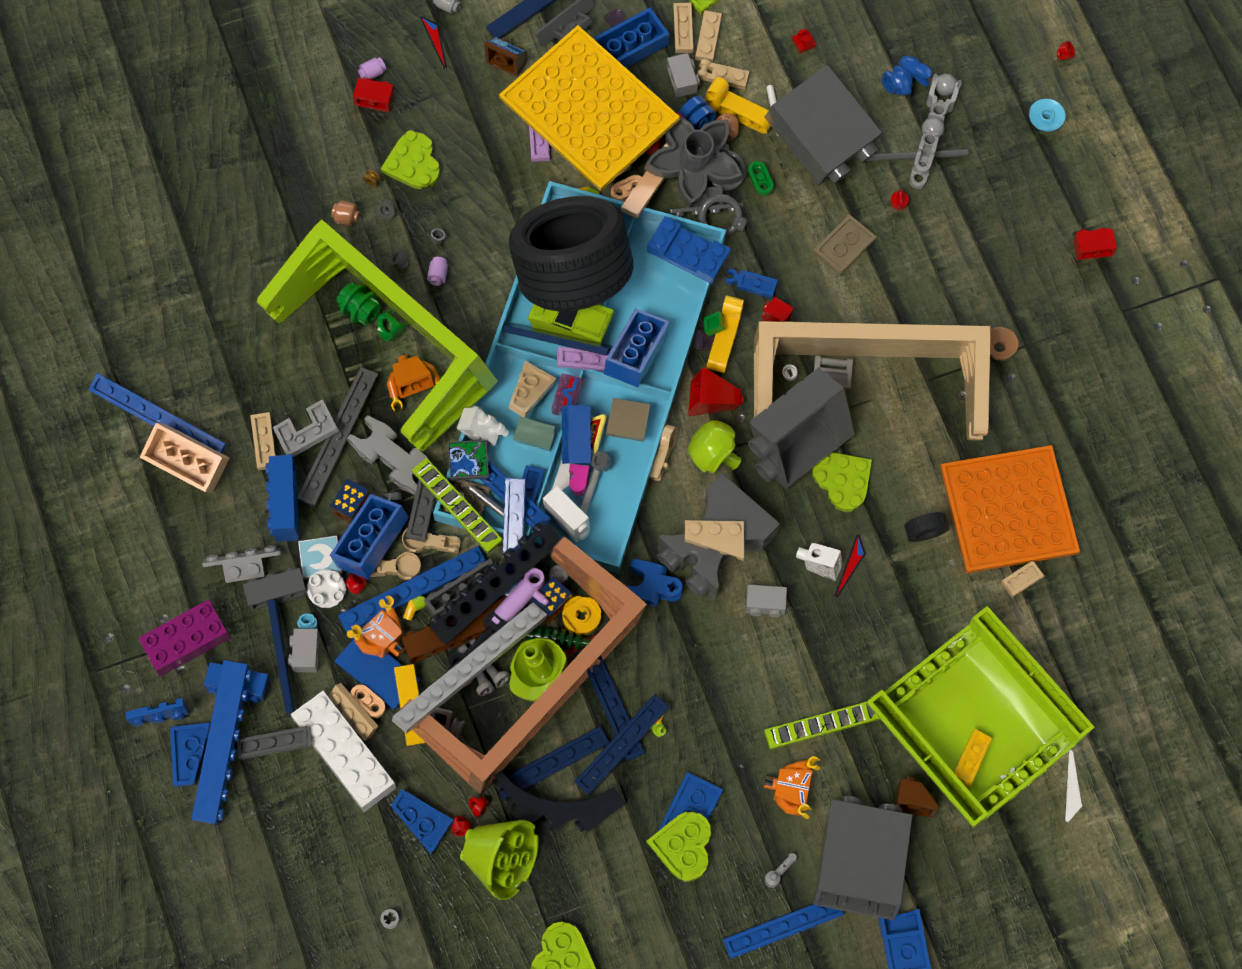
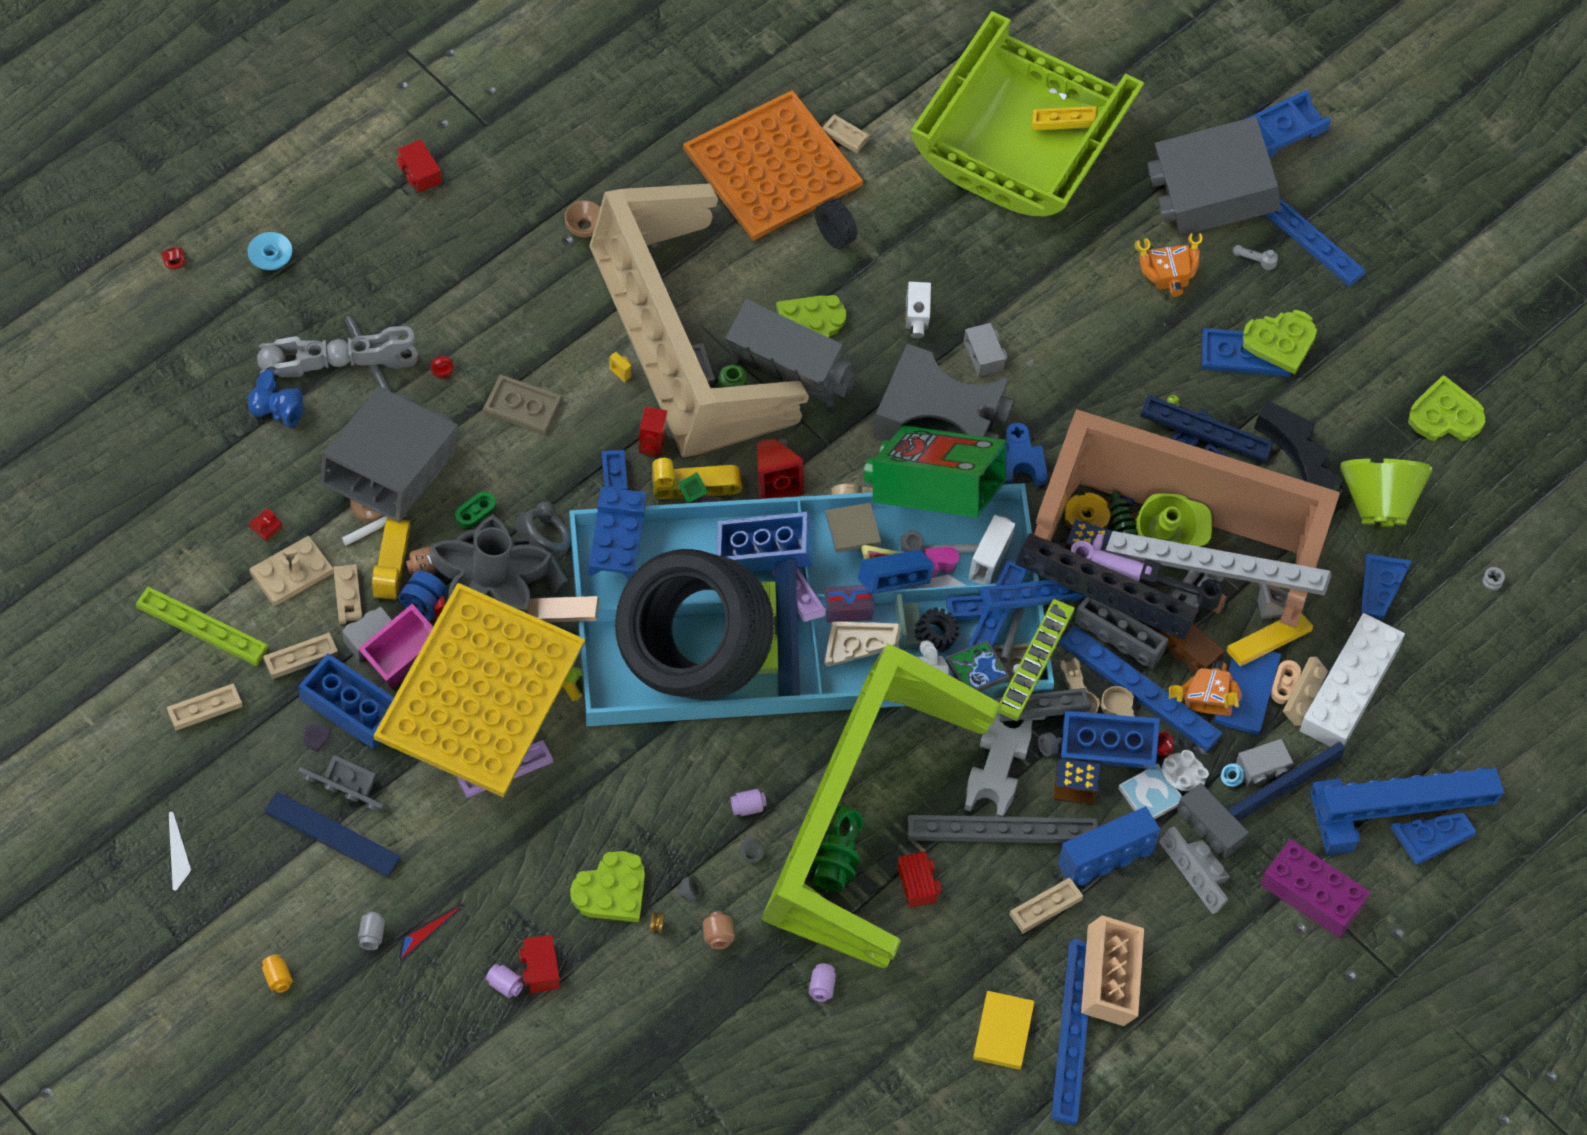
camera: 115 degrees left, 10 degrees down
blue wing [126,698,190,726] -> none
dark grey tile [236,726,311,760] -> none
light grey plate [273,399,339,457] -> none
orange torso [387,355,441,412] -> none
arm [403,596,426,621] -> none
dark grey hinge [430,229,445,245] -> none
red tile [451,815,472,836] -> none
red tile [468,796,489,818] -> none
reddish brown slope [484,37,527,77] -> none
tan wing [685,520,744,561] -> none
lime piece [688,420,741,473] -> none
tan plate [695,10,722,63] -> none
tile [764,702,881,750] -> none
sticker [835,535,866,598] -> none
reddish brown slope [894,777,938,818] -> none
white sticker [1065,750,1082,822] -> none
none -> tan plate [250,536,334,607]
none -> dark pink piece [358,604,433,690]
none -> yellow plate [609,352,631,383]
none -> lavender brick [809,964,836,1002]
none -> green brick [864,425,1007,518]
none -> red brick [897,851,941,908]
none -> black tyre [914,607,960,653]
none -> yellow tile [973,991,1035,1070]

